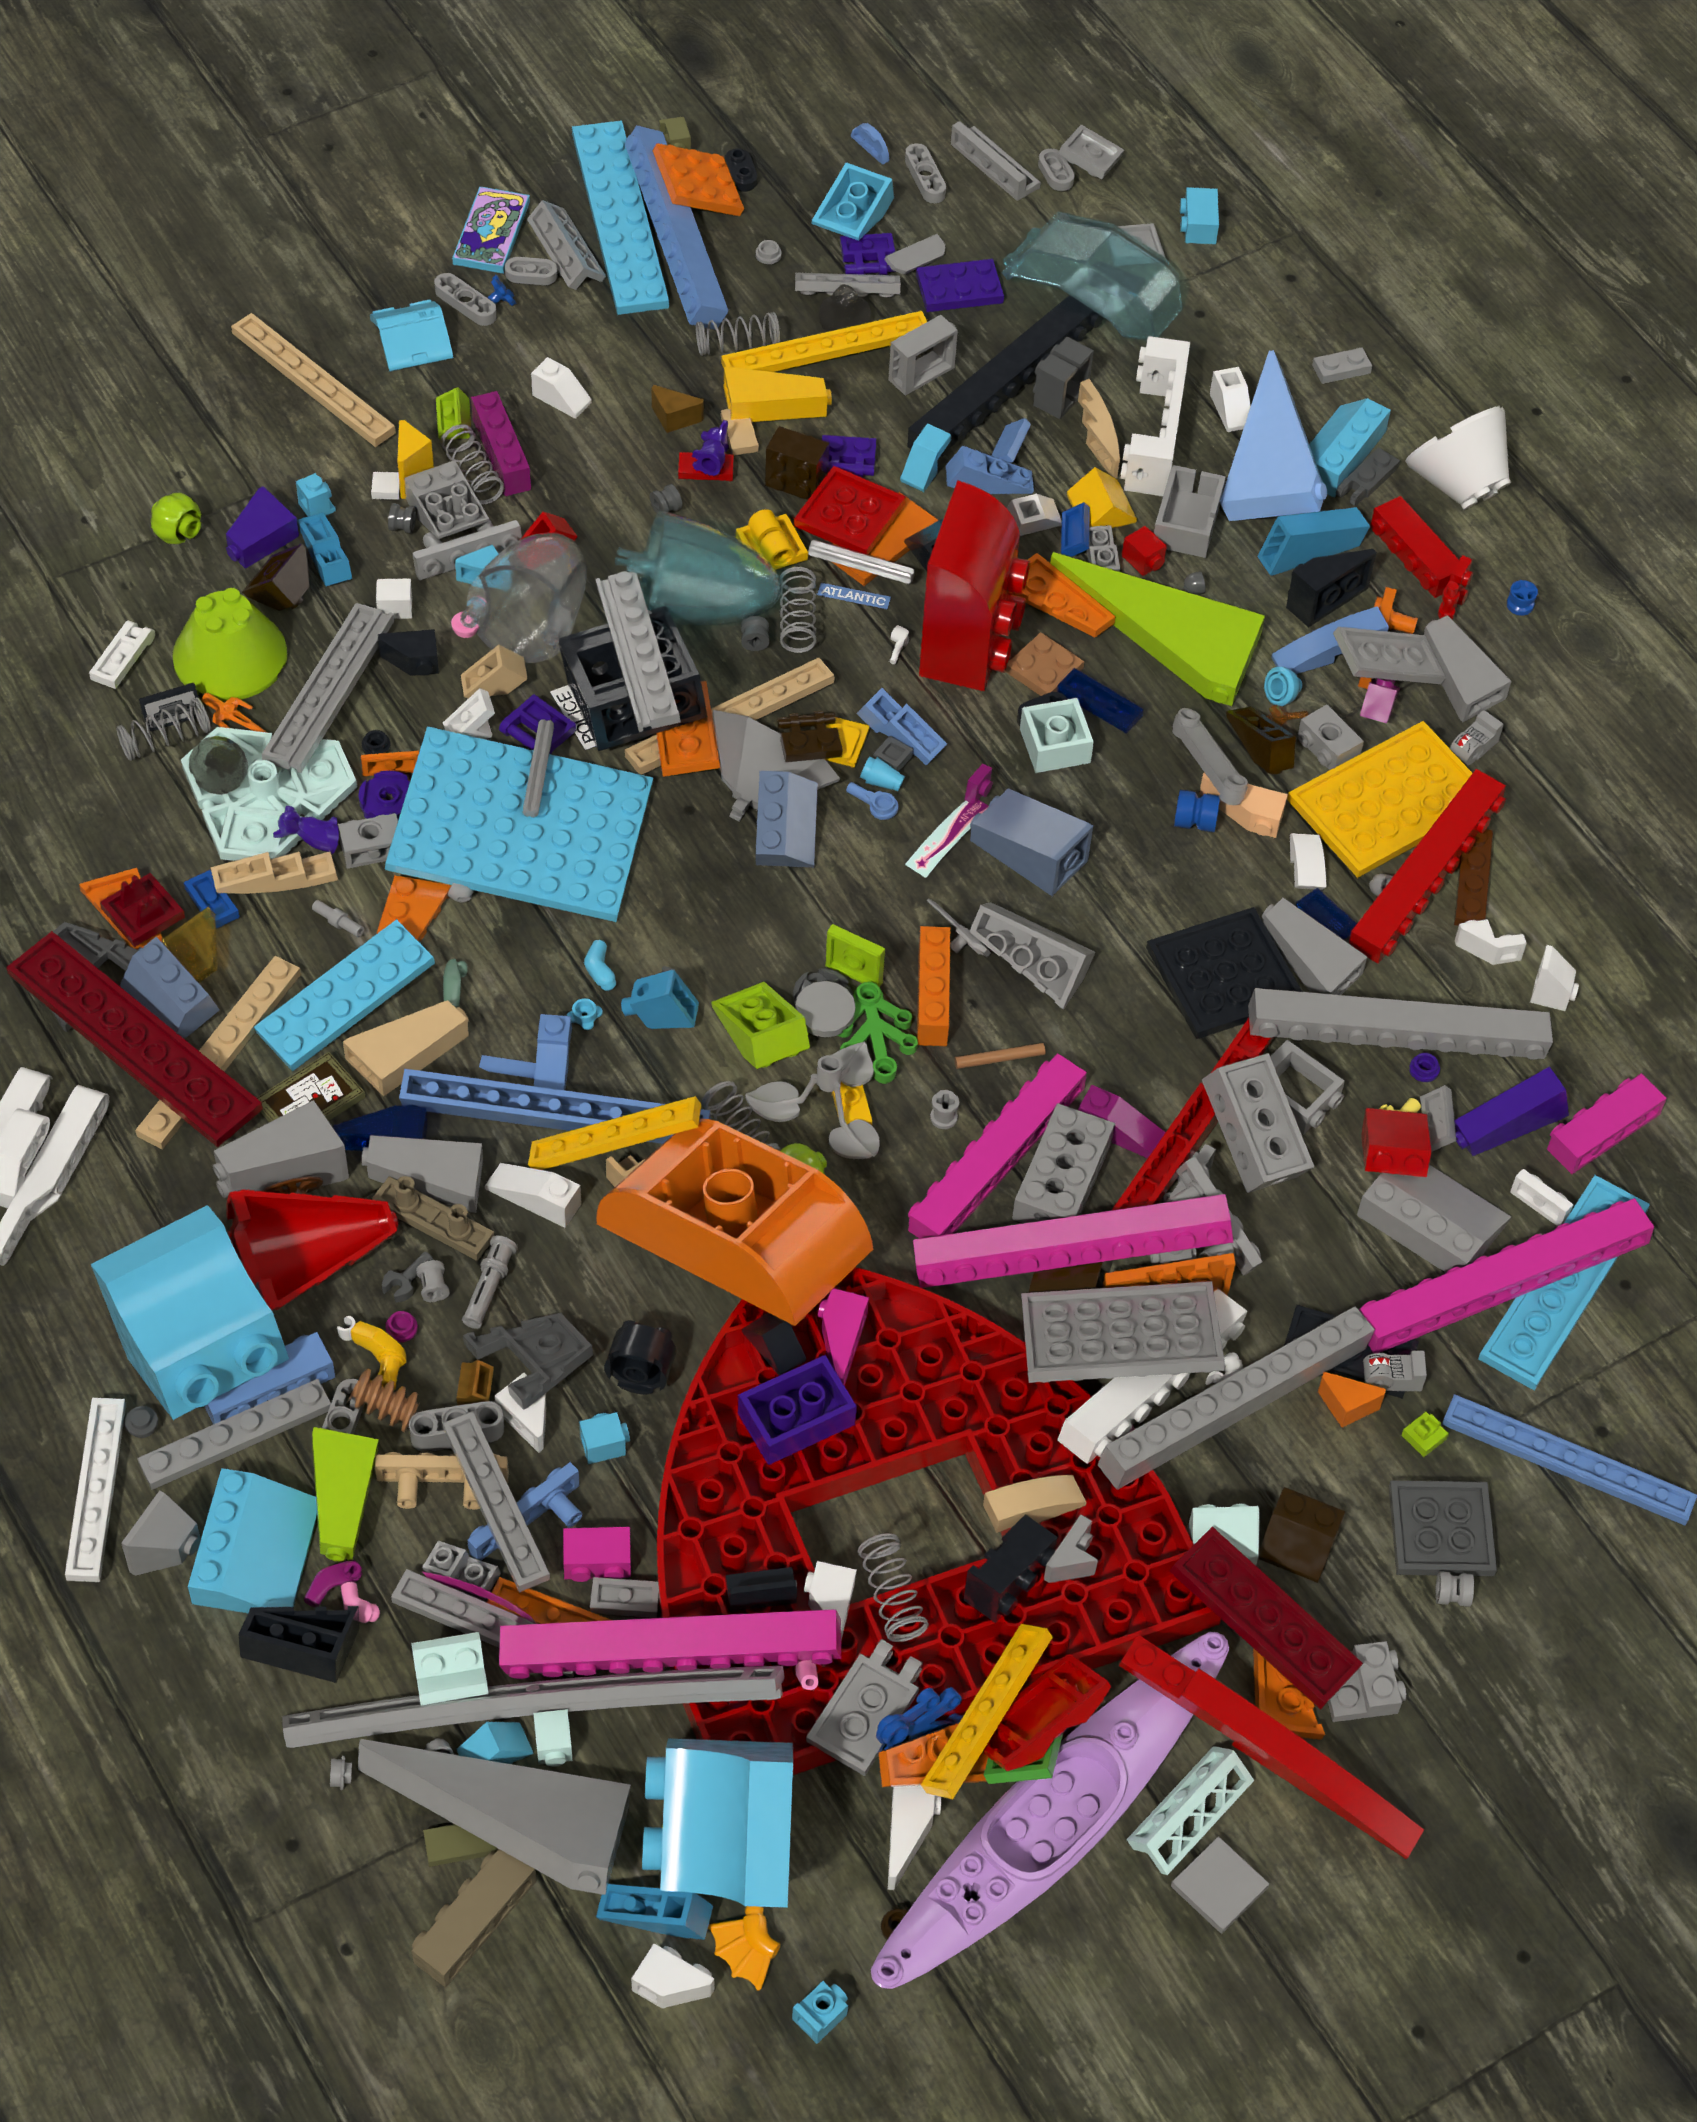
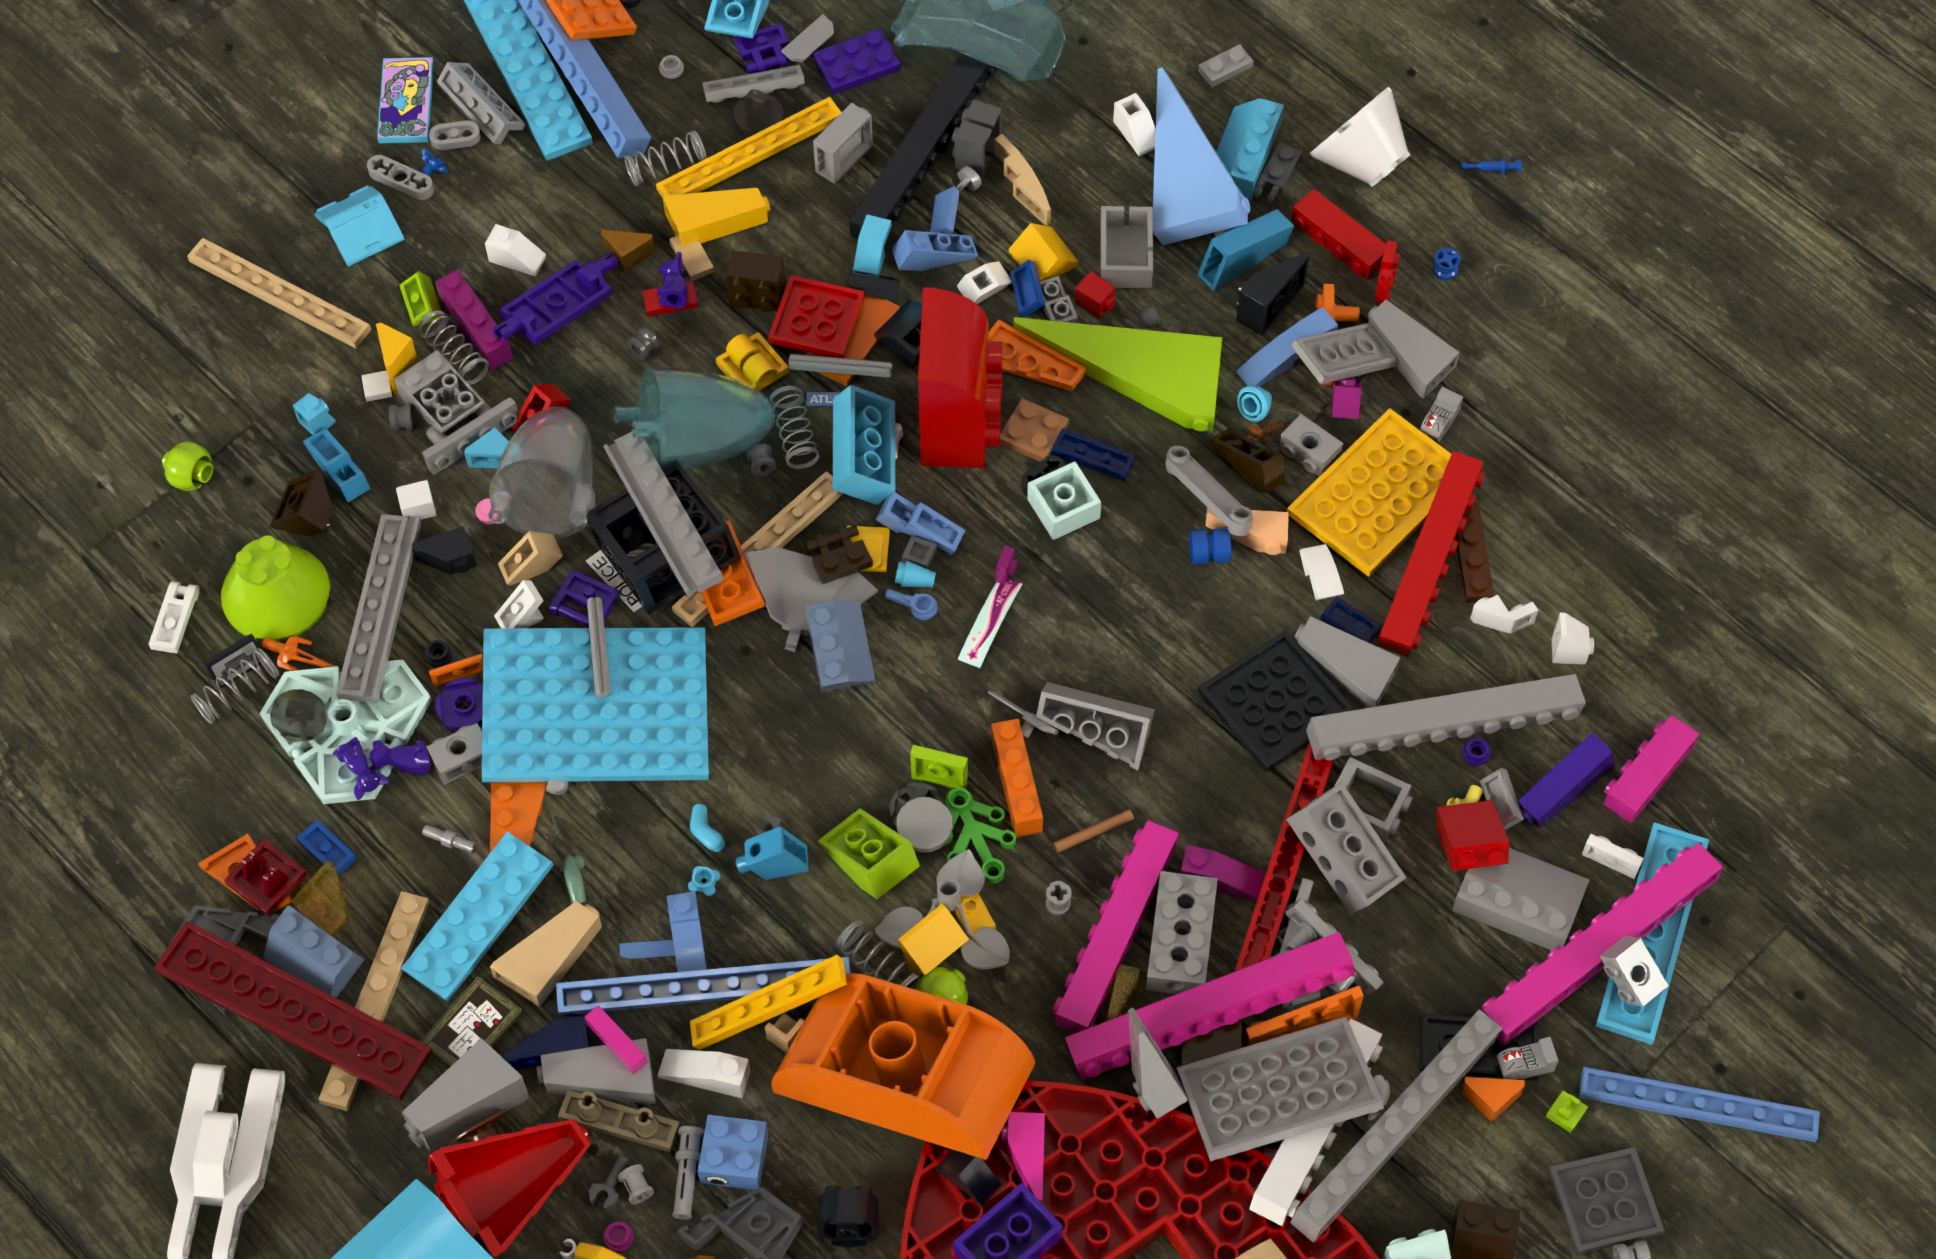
camera: 10 degrees left, 5 degrees up
tan slope [210,851,338,894] -> none
dark purple slope [226,486,299,569] -> none
dark purple plate [822,435,876,478] -> none
sand blue slope [970,788,1093,896] -> none
white plate [1120,336,1190,496] -> none
light grey hinge [1369,874,1393,896] -> none
none -> dark purple animal [332,737,389,800]
none -> dark purple plate [493,252,619,345]
none -> dark pink piece [584,1005,648,1074]
none -> medium blue brick [698,1115,769,1190]
none -> medium azure brick [833,385,895,505]
none -> black slope [846,270,900,301]
none -> yellow slope [898,904,969,975]
none -> light grey tile [956,166,982,191]
none -> clear yellow slope [1107,964,1142,1021]
none -> light grey slope [1128,1008,1188,1119]
none -> blue piece [1461,158,1522,175]
none -> brick [1600,936,1668,1006]

